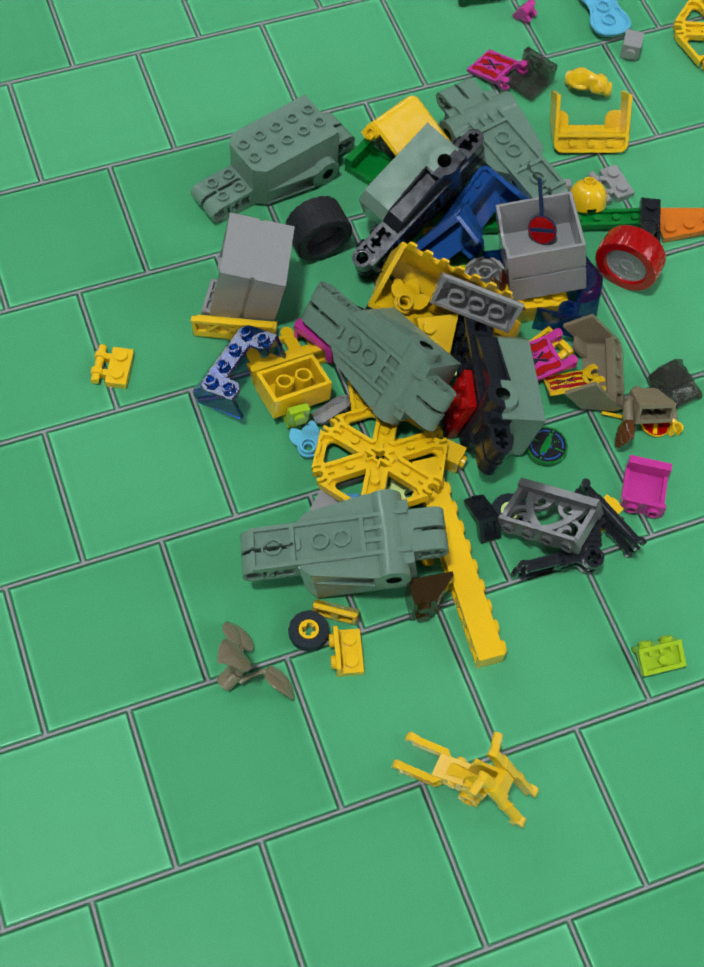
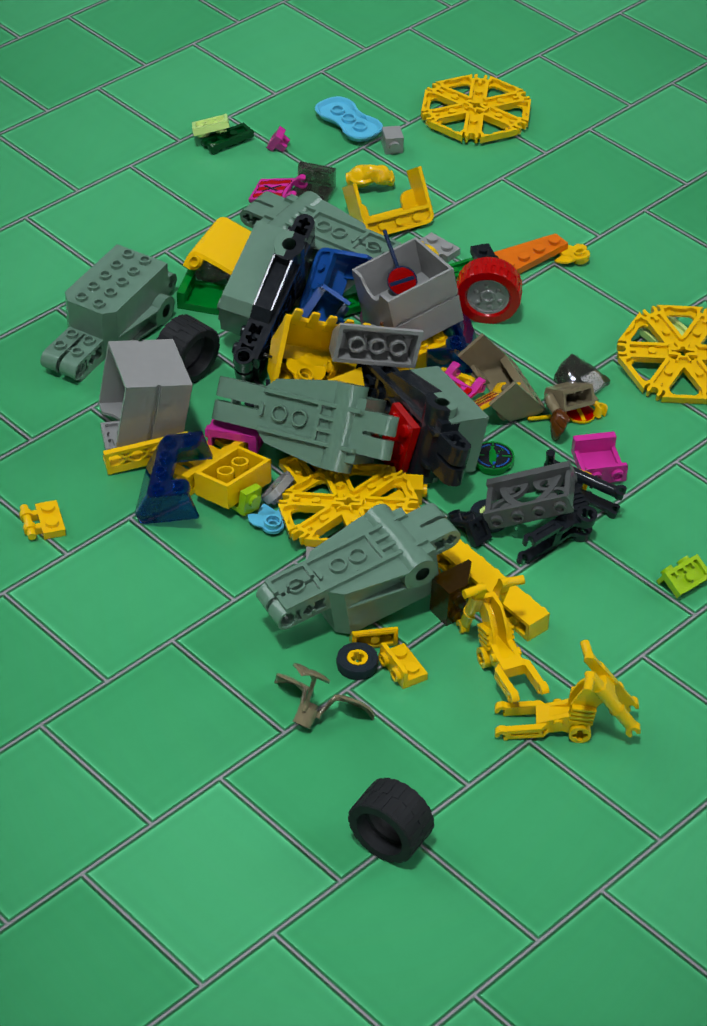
camera: 20 degrees left, 20 degrees down
none -> black tyre [348,778,434,863]
none -> yellow piece [456,575,550,703]

